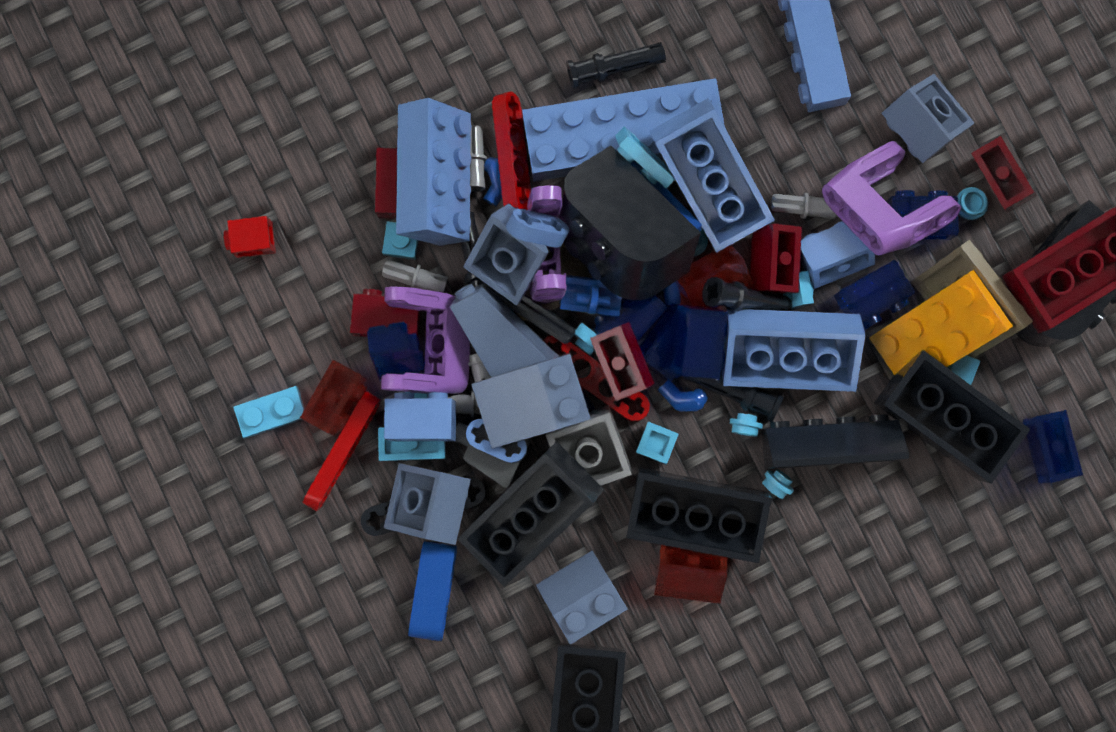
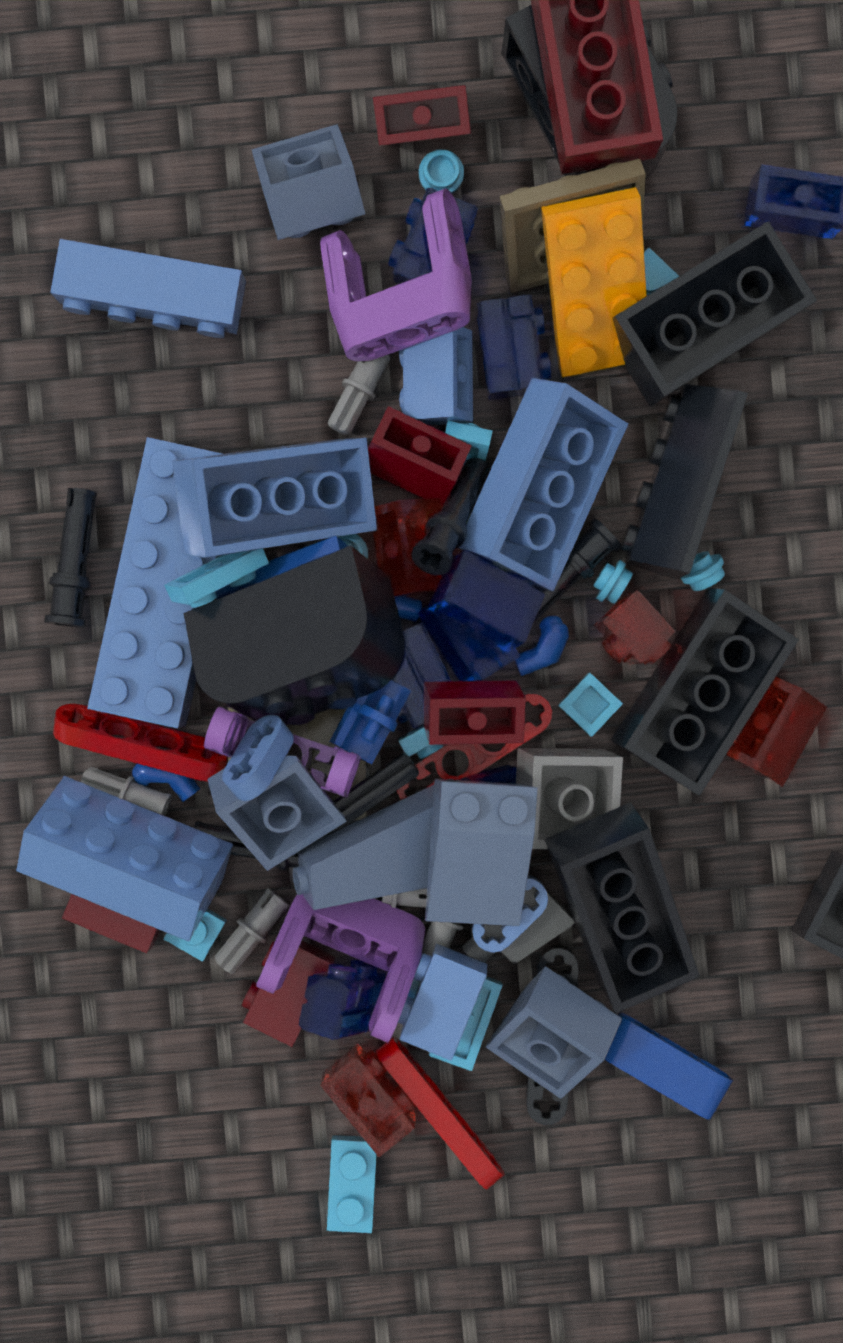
camera: 75 degrees left, 5 degrees up
red brick [224,216,276,258] -> none
sand blue slope [536,551,628,645] -> none
none -> clear red brick [593,590,676,665]

